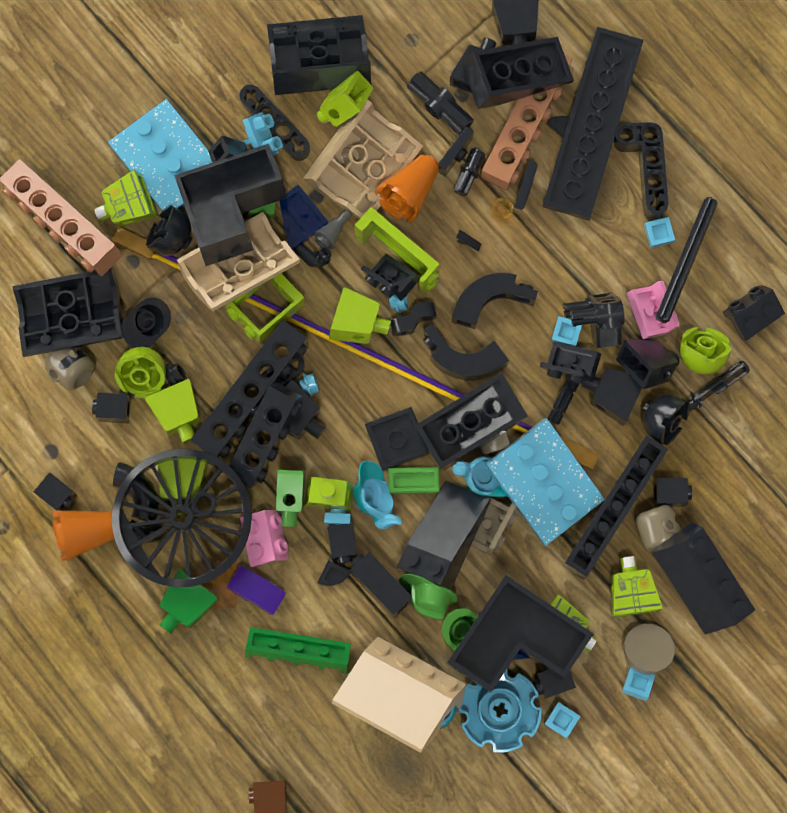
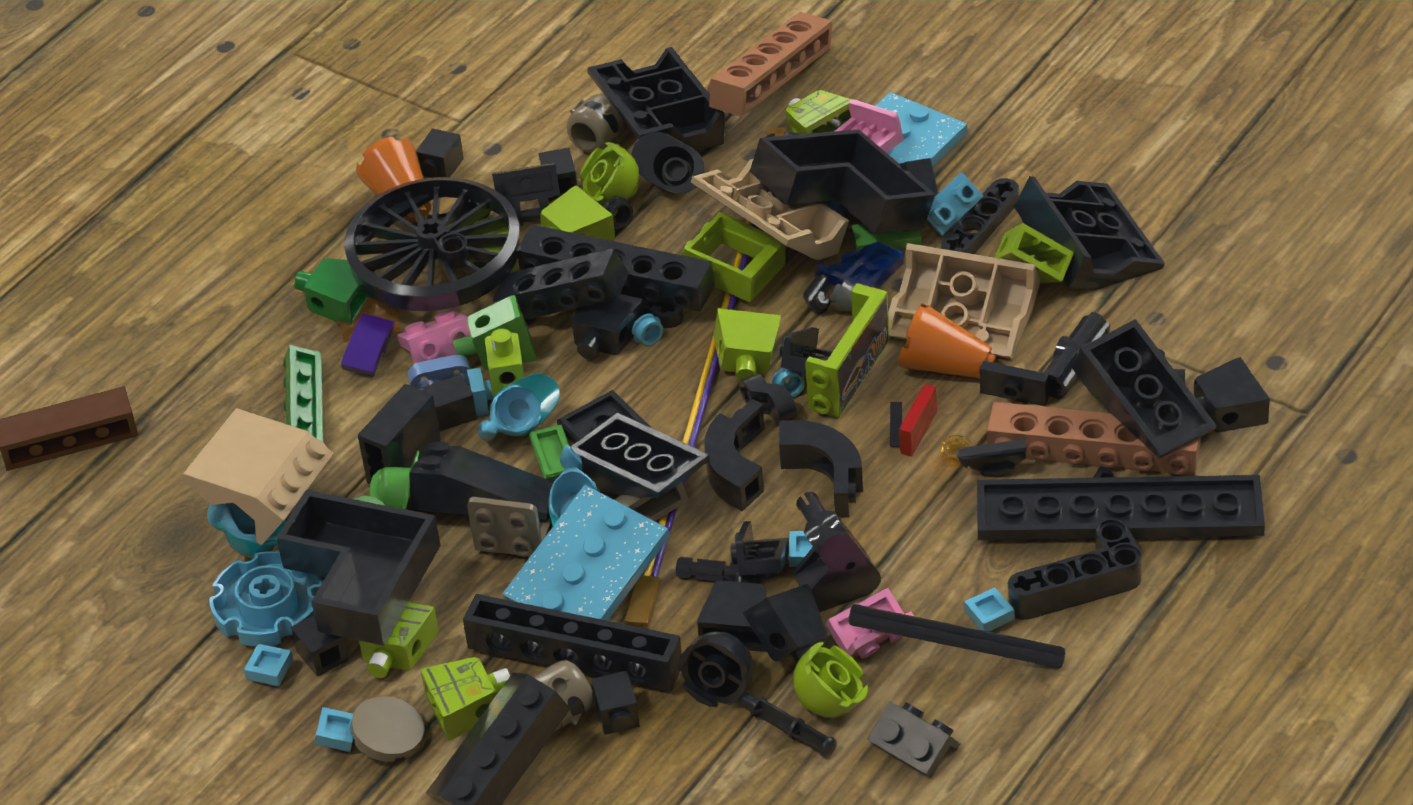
camera: 80 degrees right, 35 degrees down
black axle [454,149,486,197] -> none
none -> medium blue beam [408,355,471,389]
none -> black plate [492,163,560,226]
none -> bright pink bracket [835,99,904,154]
none -> red tile [899,384,937,457]

